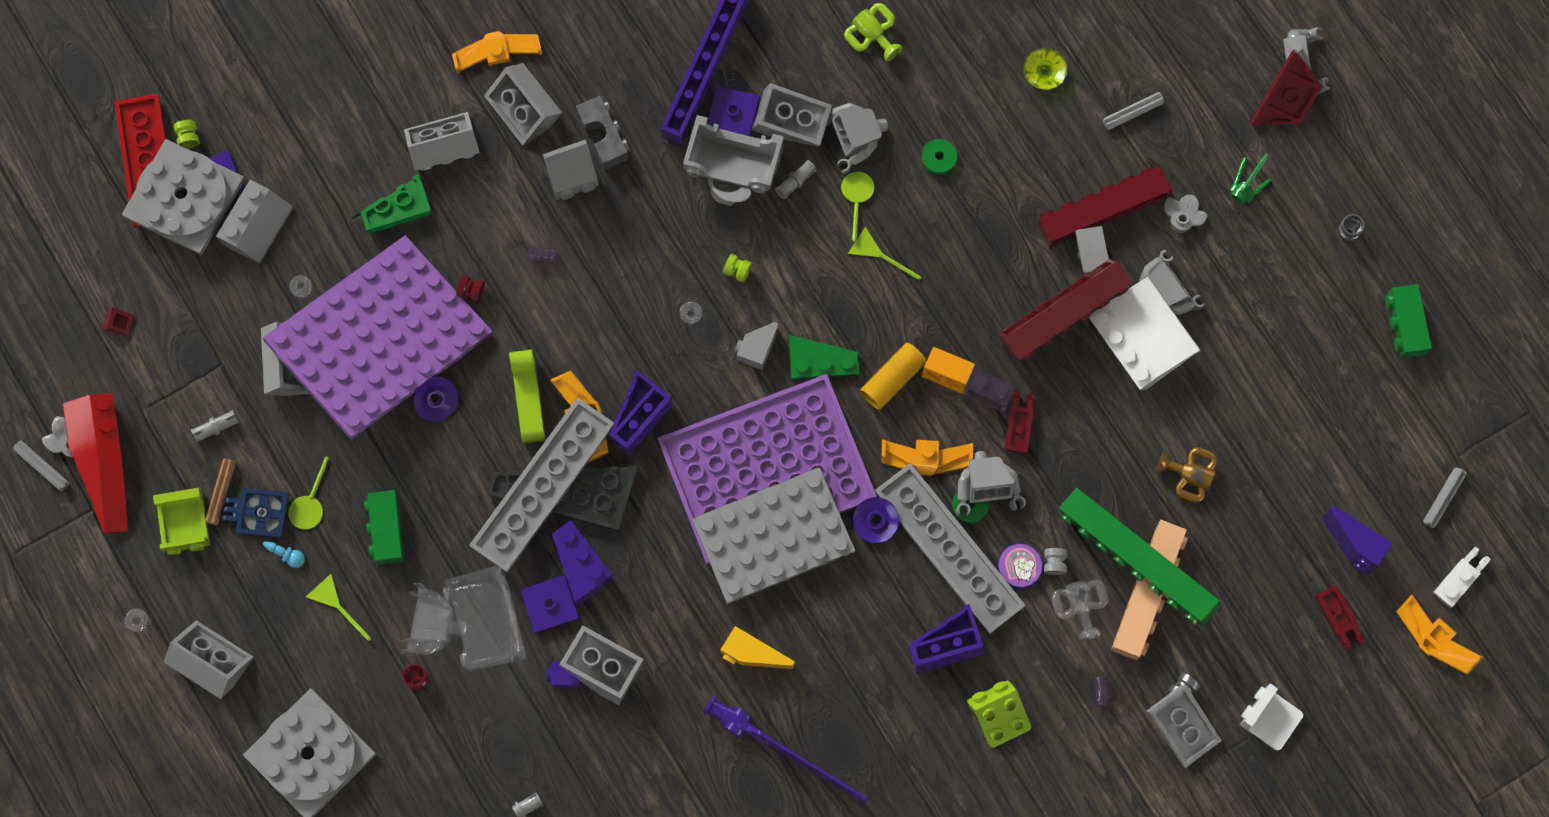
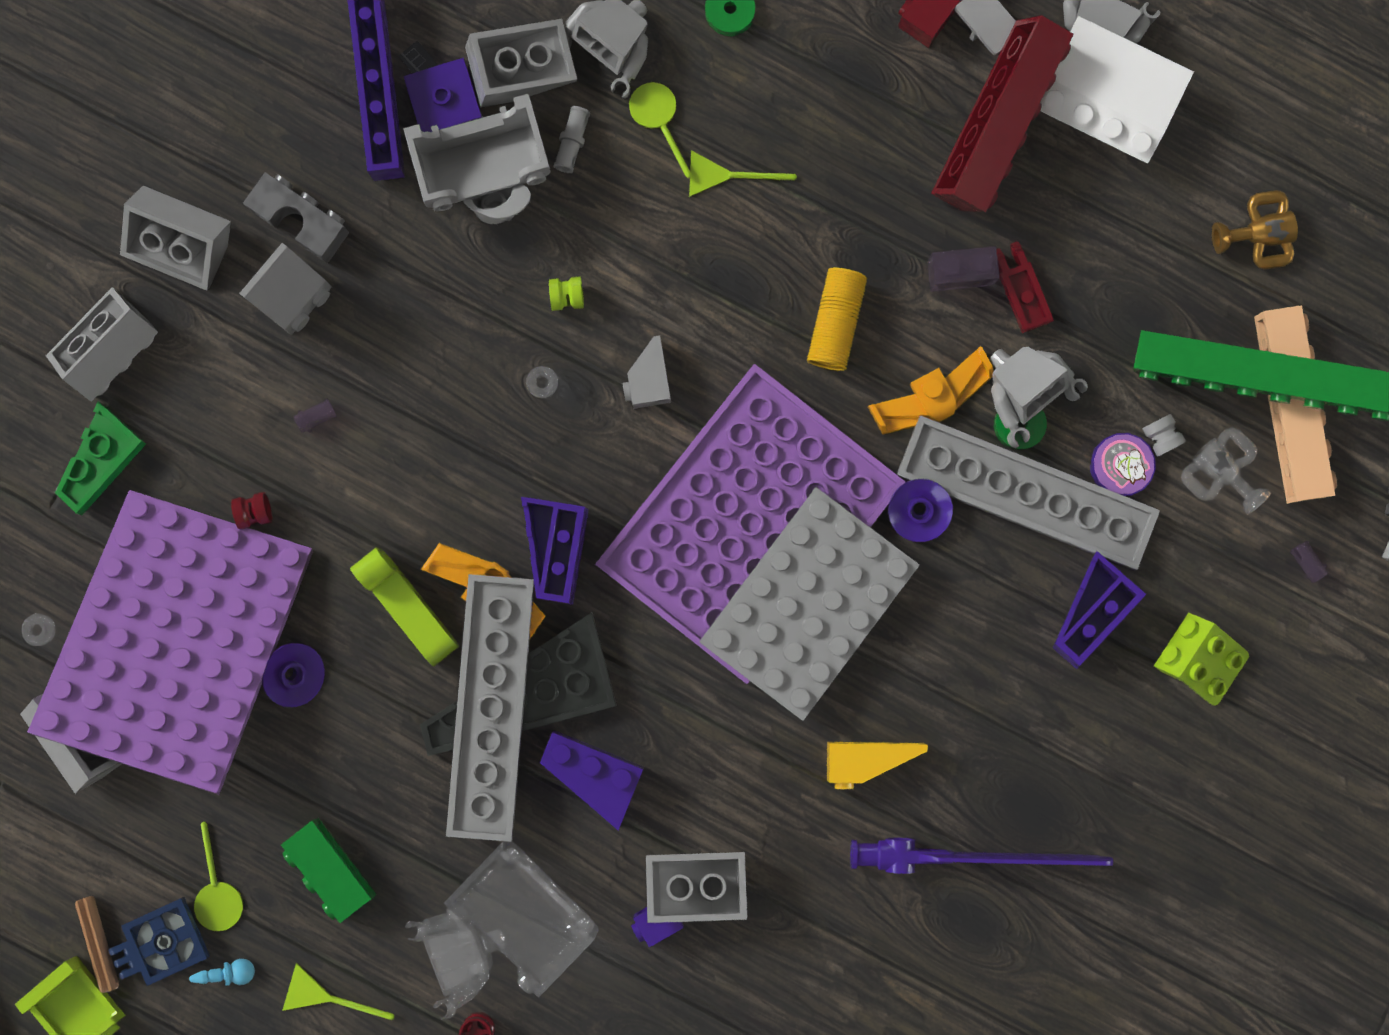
camera: 30 degrees left, 10 degrees up
light grey pin [190,410,239,443] -> none
light orange plate [452,31,542,74] -> none
dark purple plate [521,575,579,634] -> none
green wing [788,335,859,380] -> none
light orange hinge [921,347,975,394] -> none

